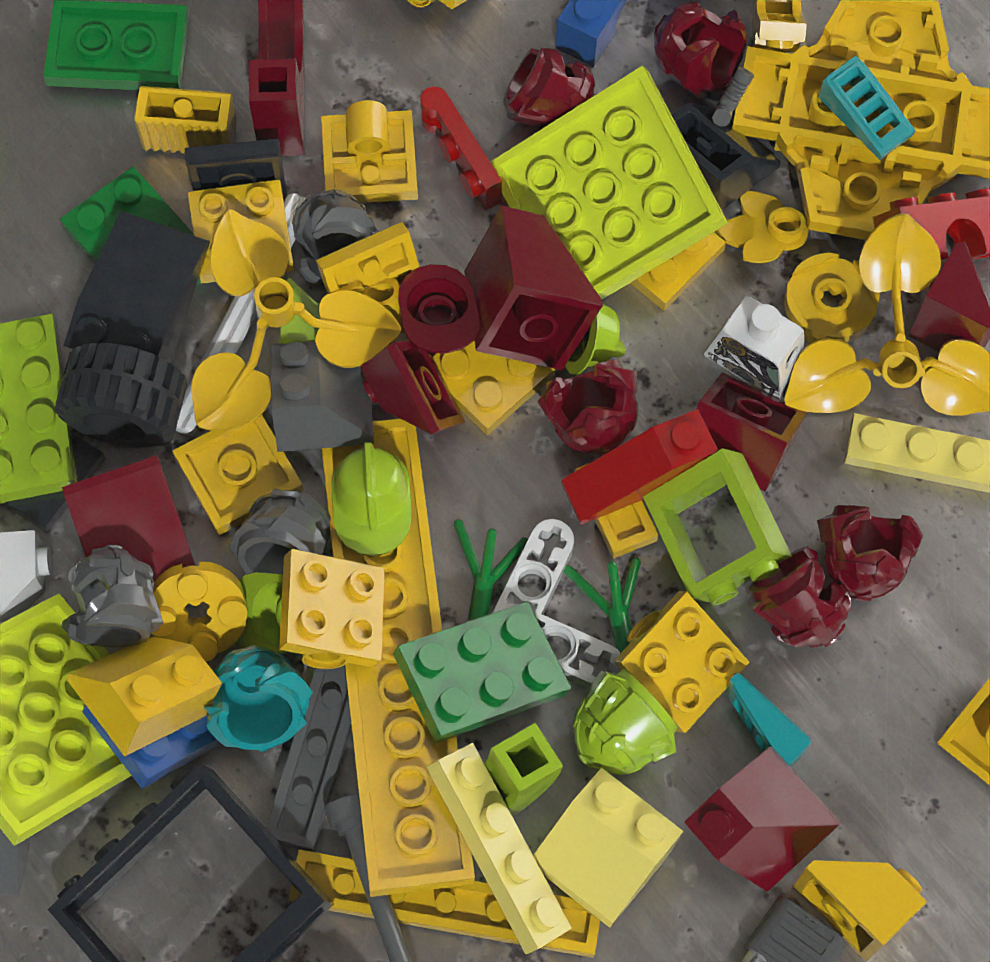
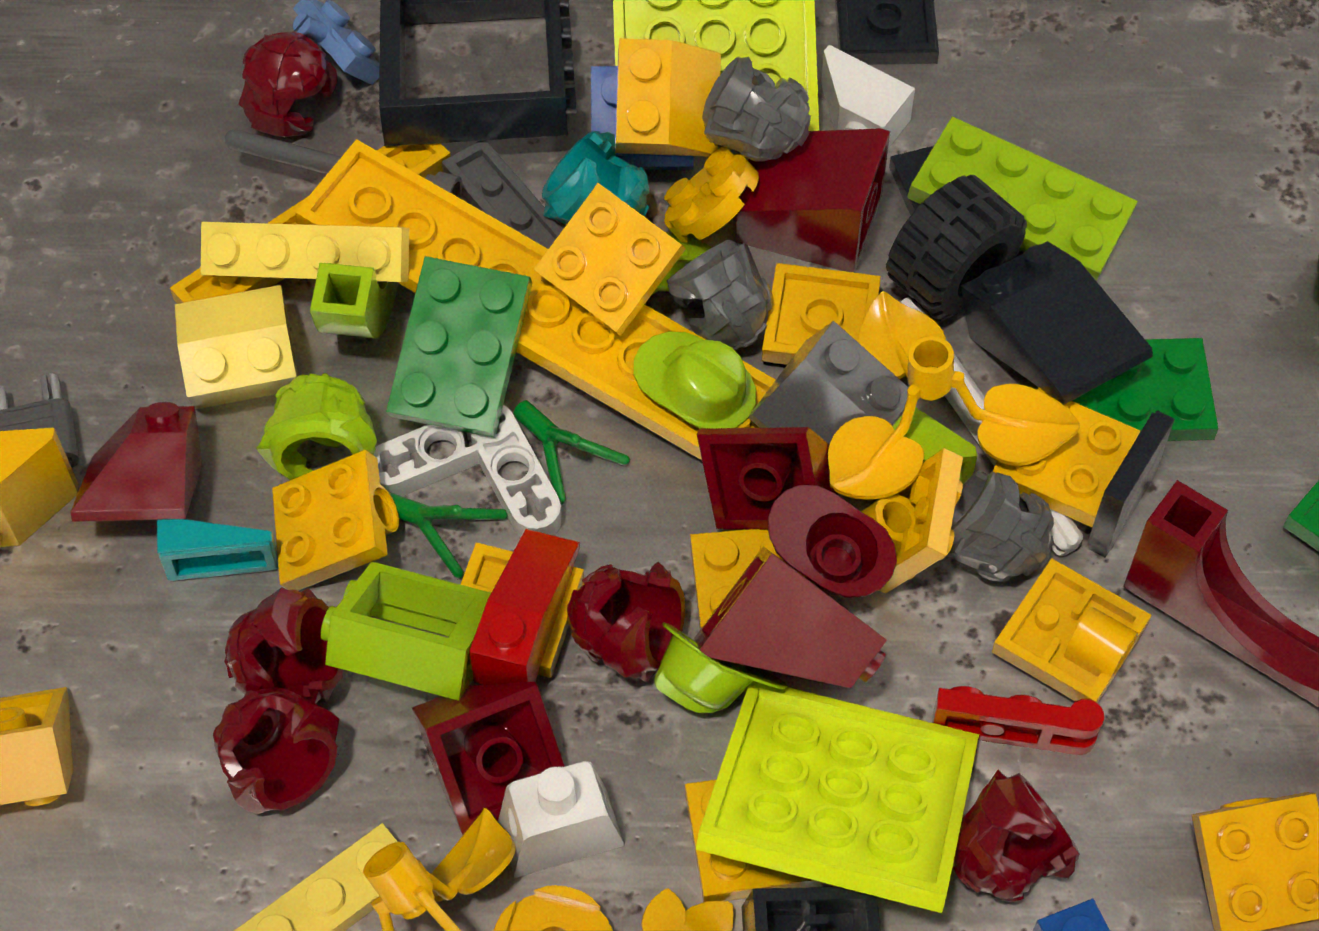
camera: 130 degrees right, 10 degrees down
yellow brick [134,86,237,154] -> none

